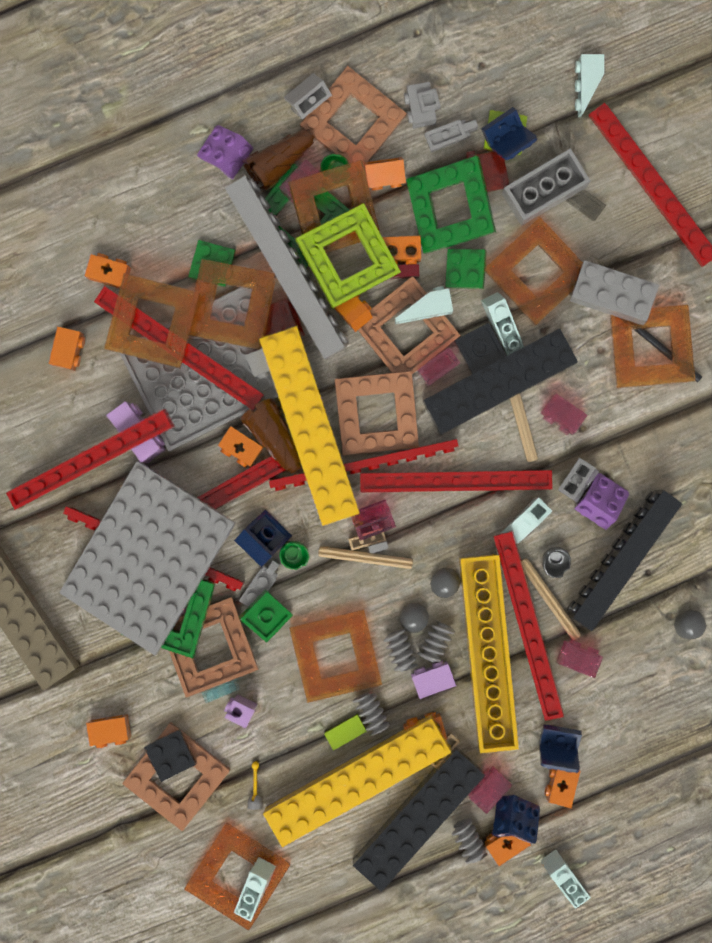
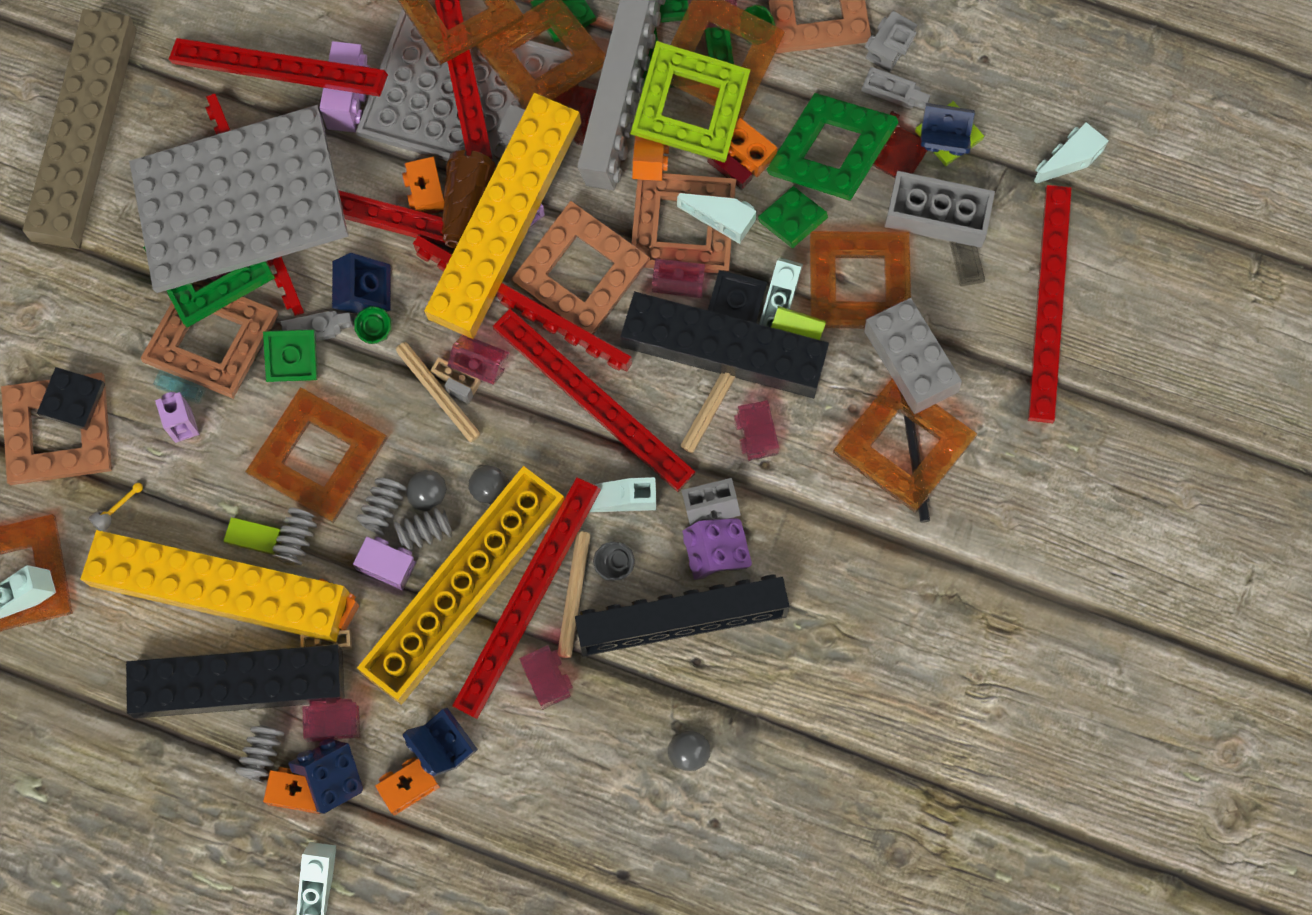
camera: 40 degrees right, 15 degrees down
orange brick [86,714,132,748] -> none
orange brick [364,157,406,190] -> none
none -> lime tile [770,306,826,340]

